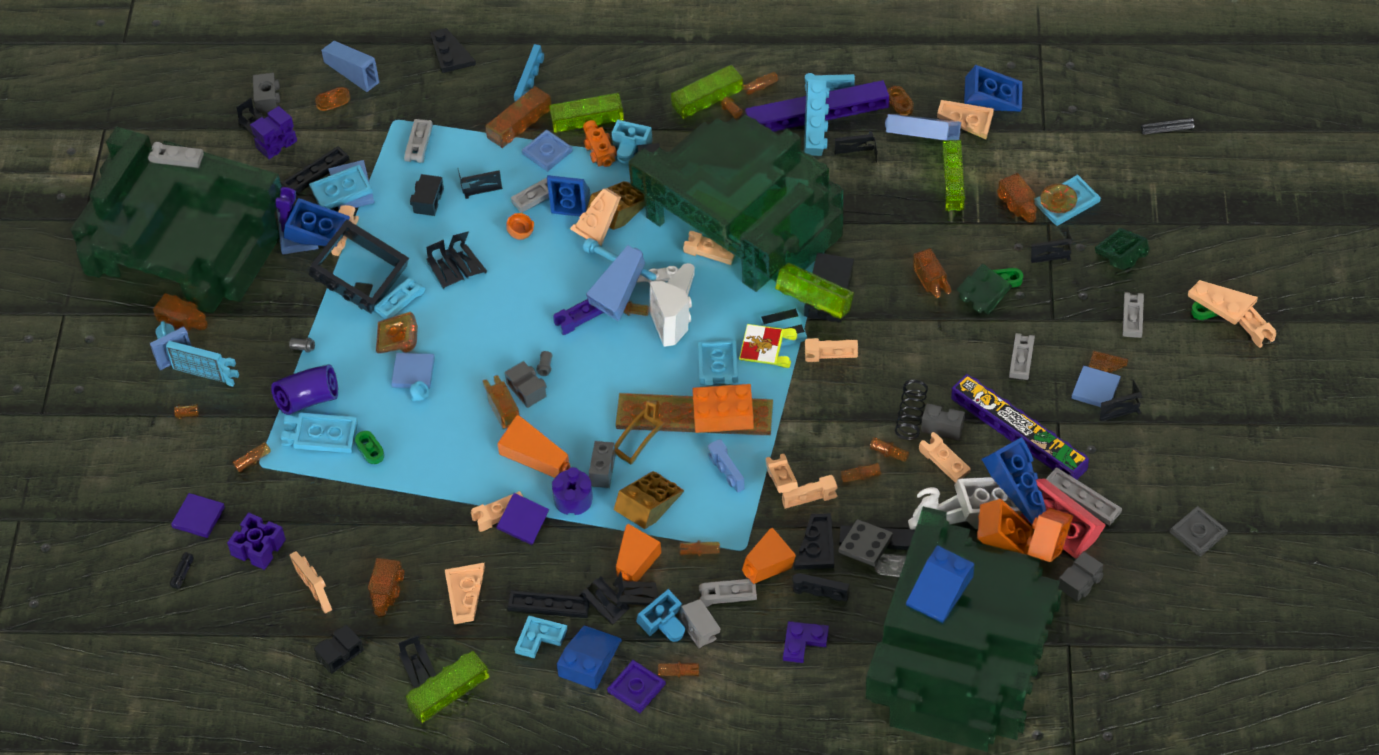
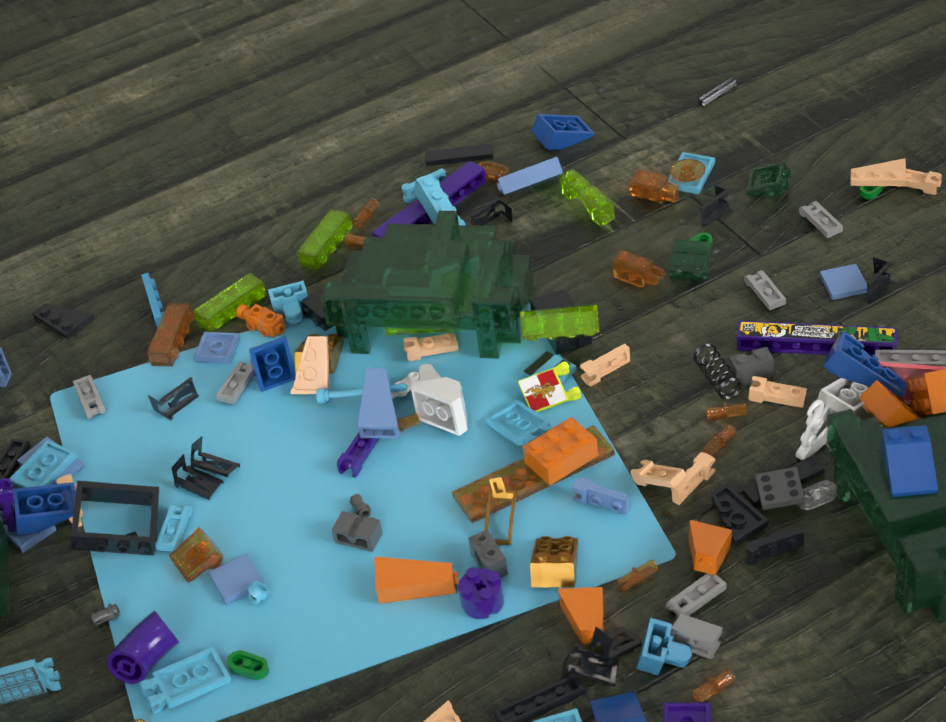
camera: 30 degrees left, 10 degrees down
black brick [410,174,444,216] -> none
light nougat plate [471,491,523,532] -> none
clear orange hinge [483,375,520,429] -> none
dark purple tile [496,493,549,545] -> none
orange hair [506,213,534,240] -> none
dark purple plate [783,621,829,663] -> none
light nougat wing [937,100,994,140] -> none
clear orange tile [1089,351,1128,373] -> none
none -> black tile [425,144,493,166]

